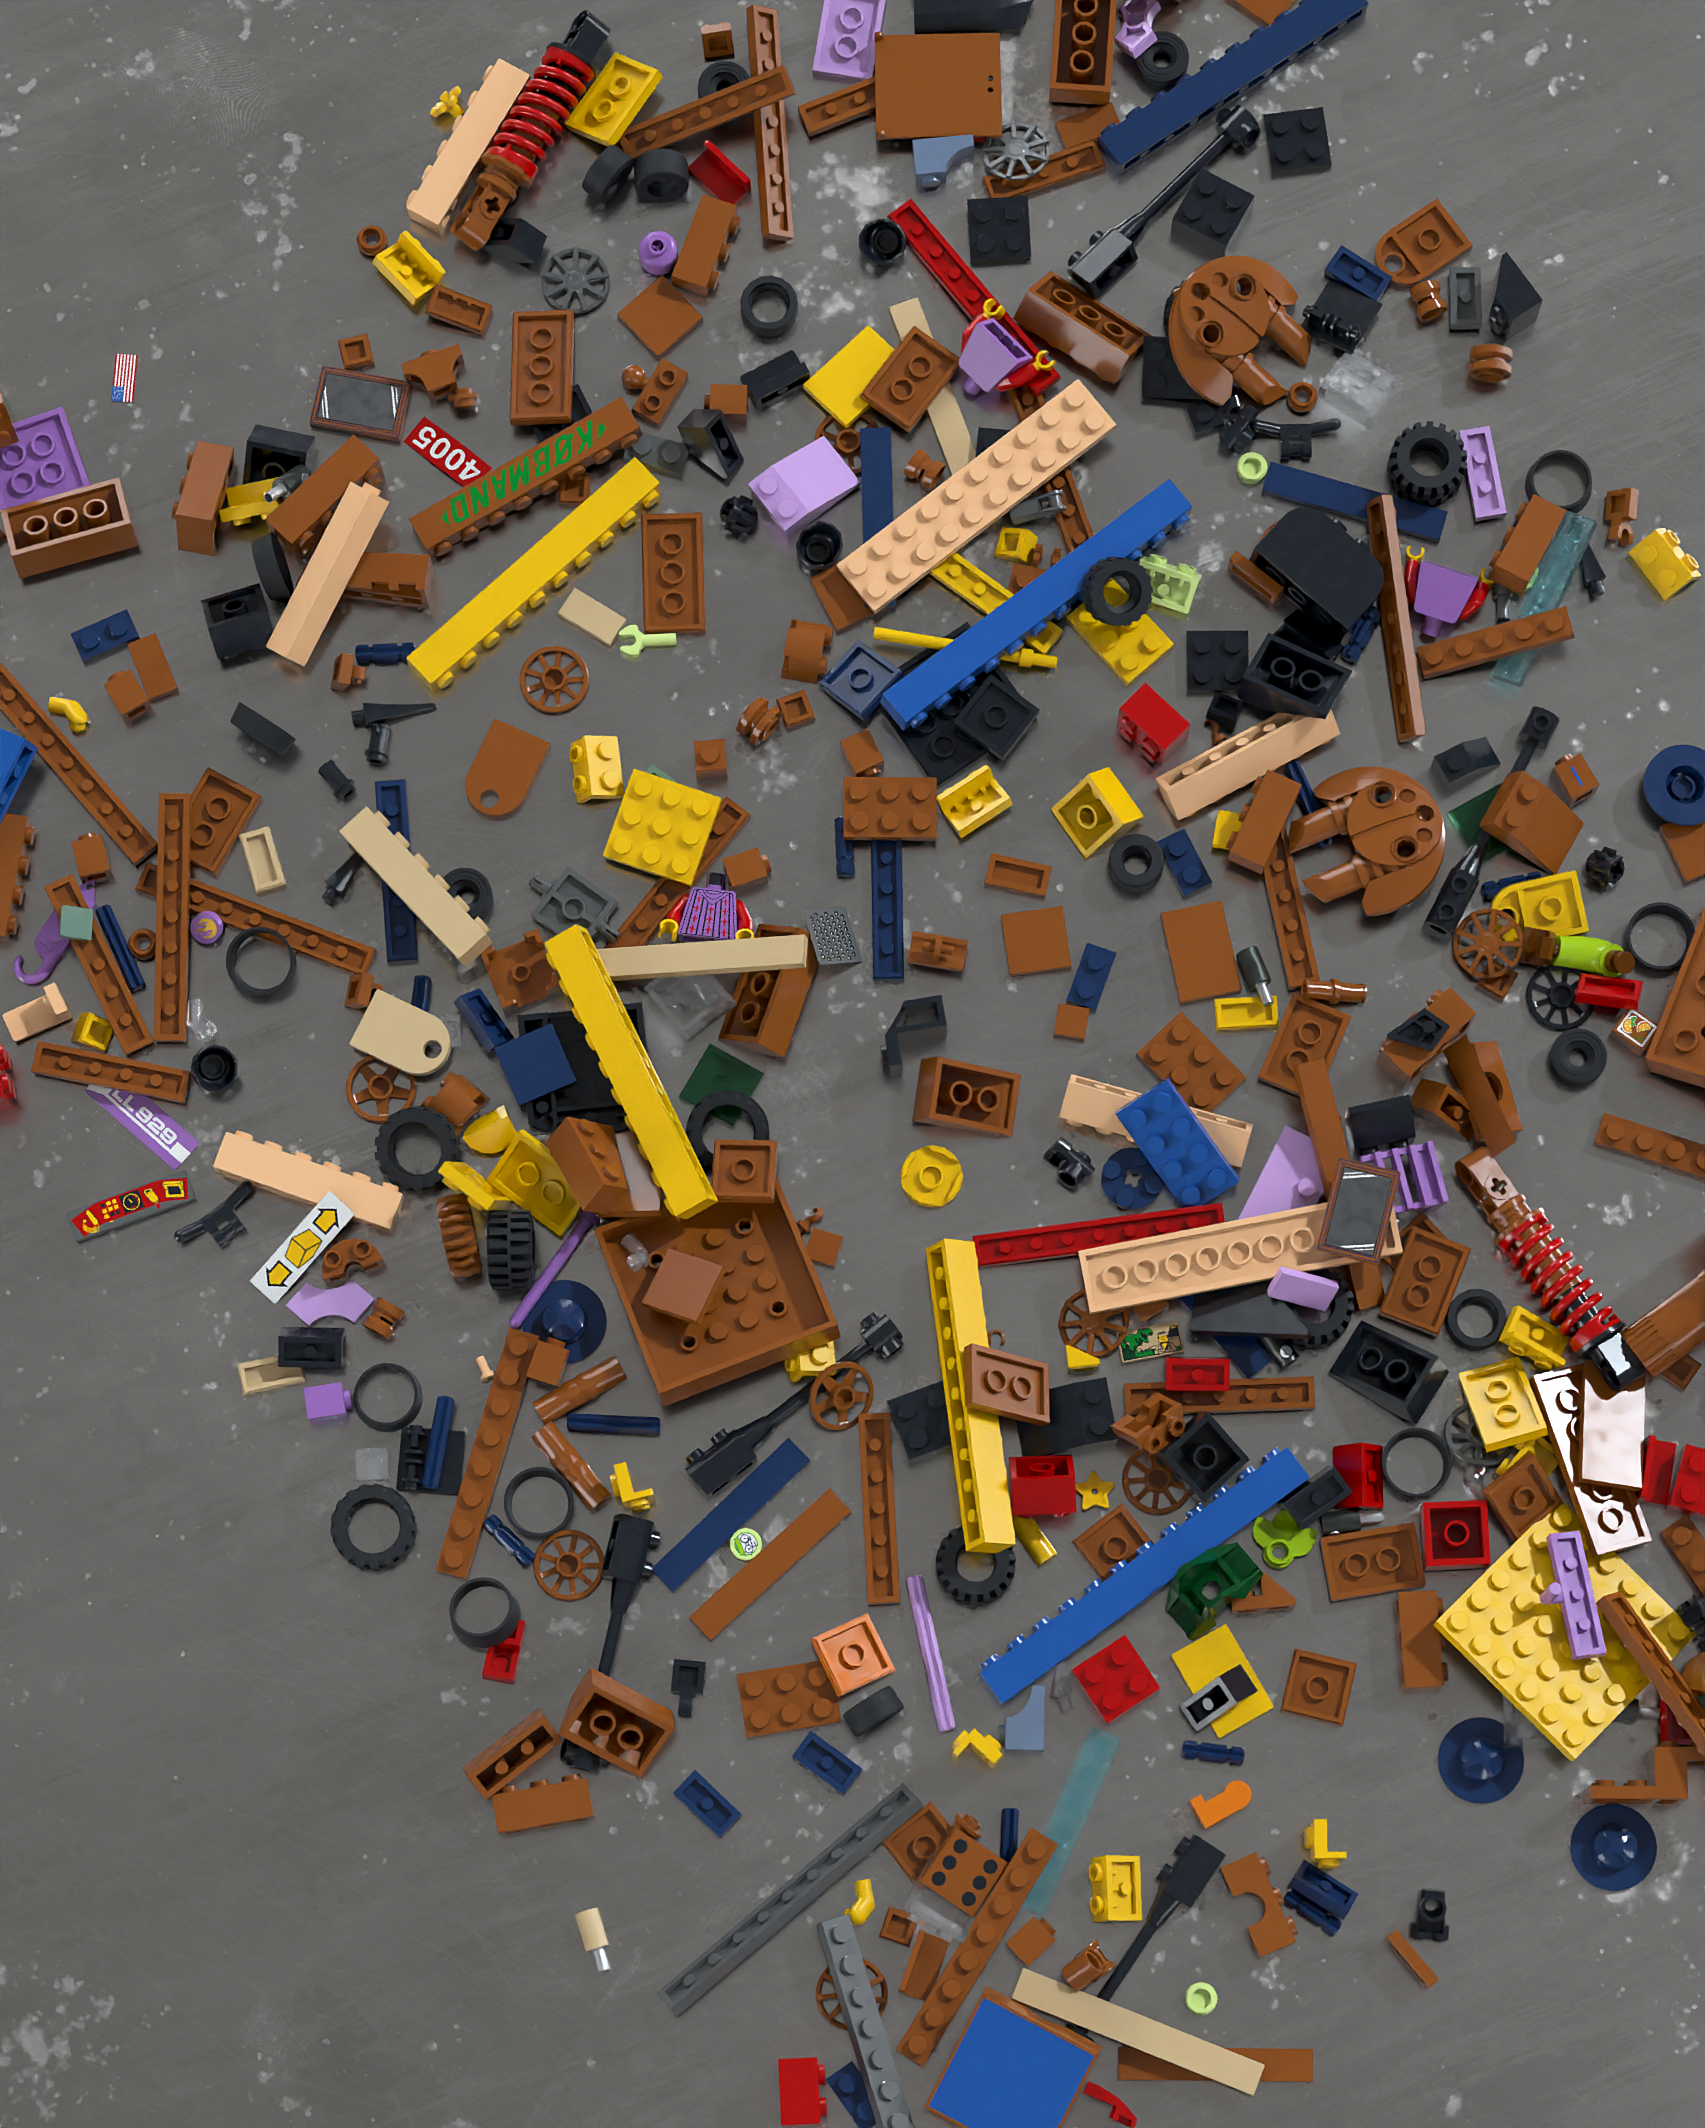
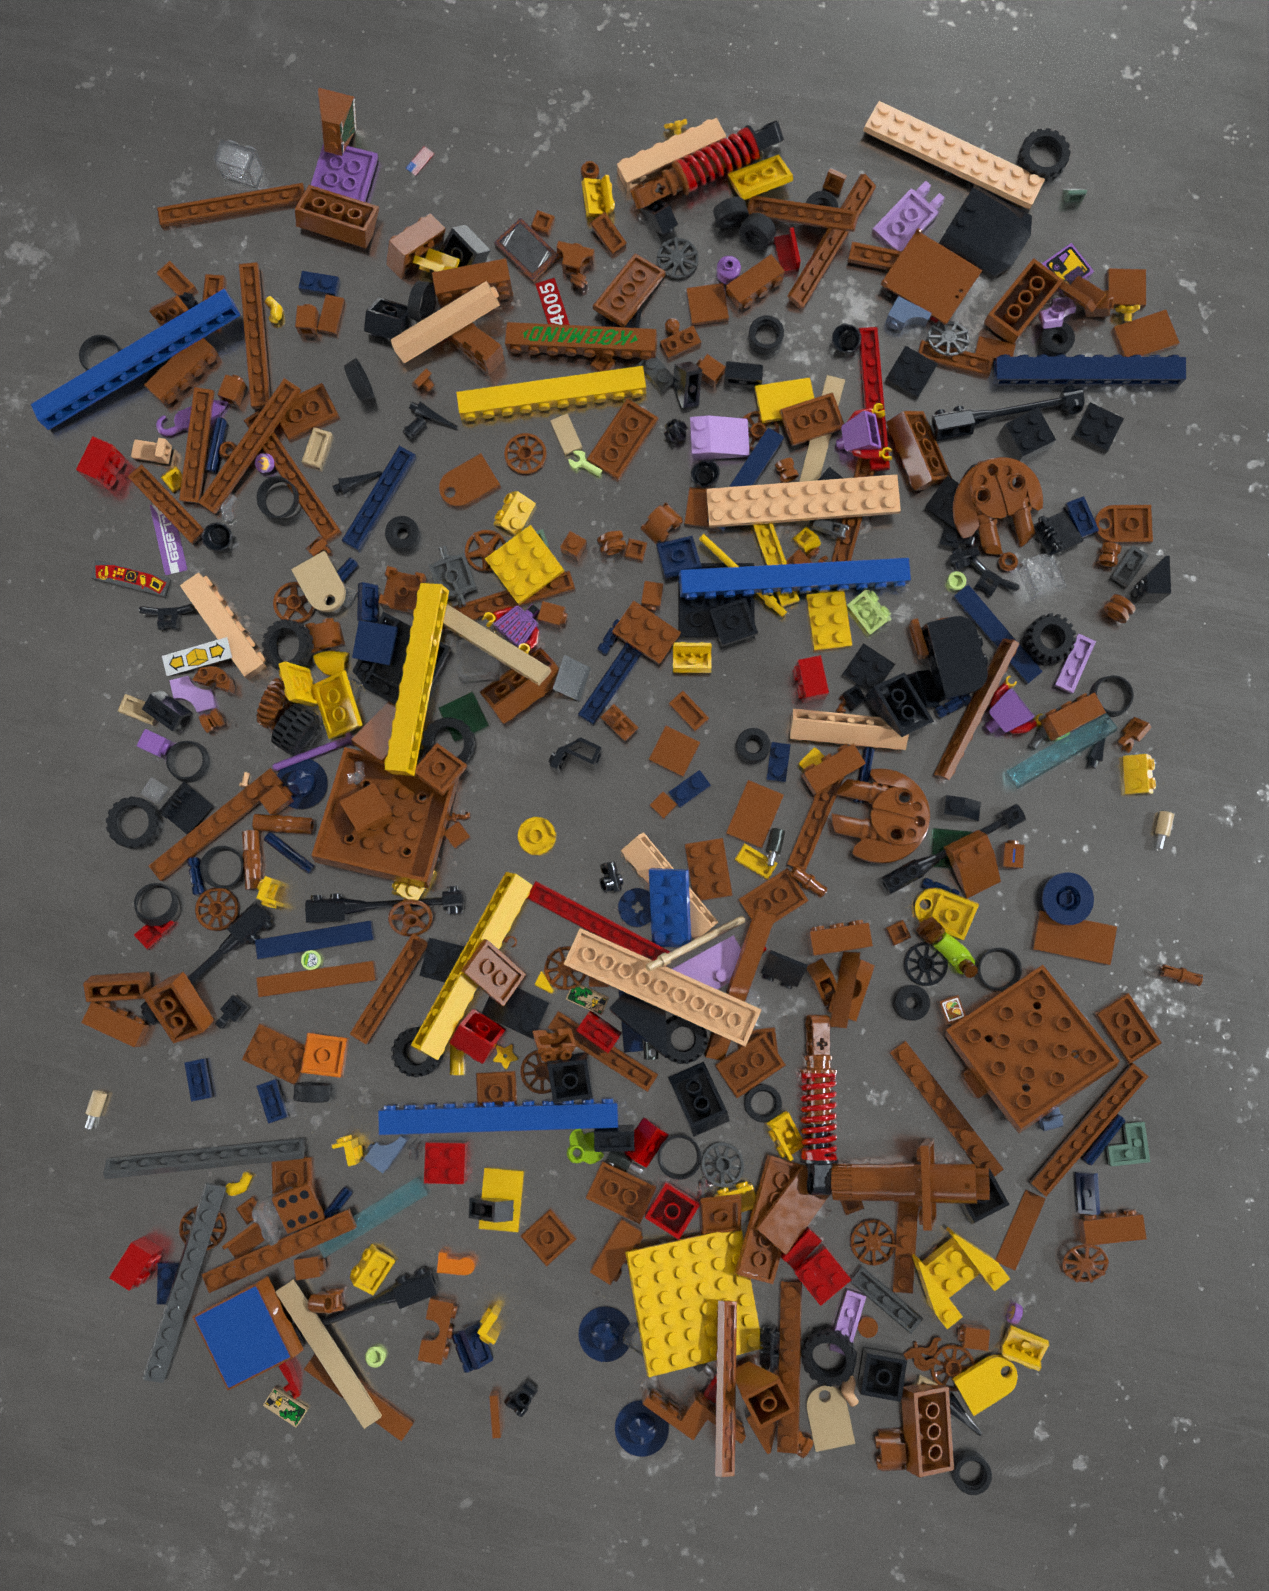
camera: 35 degrees right, 5 degrees up
sand green slope [60,905,93,941] -> none
pearl dark grey piece [264,464,312,503] -> none
black pin [318,760,356,800] -> none
tan brick [339,806,493,968] -> none
dark blue axle [355,642,416,663] -> none
dark blue axle [421,1396,455,1489] -> none
dark orange wedge [546,1117,627,1215] -> none
lavender axle [906,1575,955,1732] -> none
dark orange slope [912,1056,1021,1136] -> none
dark orange plate [952,1813,981,1839] -> none
yellow slope [1051,767,1144,859] -> none
black tyre [1081,556,1153,626] -> none
dark green piece [1165,1542,1264,1641] -> none
dark blue axle [1182,1740,1245,1765] -> none
dark orange slope [1229,1570,1296,1615] -> none
lavender tile [1267,1266,1339,1311] -> none
tile [1316,1157,1401,1266] -> none
medium lavender plate [1359,1141,1449,1214] -> none
black piece [1387,1008,1450,1052] -> none
dark orange plate [1416,606,1575,679] -> none
dark orange wheel [1453,909,1523,979] -> none
yellow plate [1458,1356,1548,1452] -> none
medium lavender plate [1540,1531,1607,1660] -> none
red tile [1575,973,1643,1010] -> none
black gear [1586,847,1625,887] -> none
none -> dark orange wheel [465,530,506,572]
none -> tan bar [645,916,745,972]

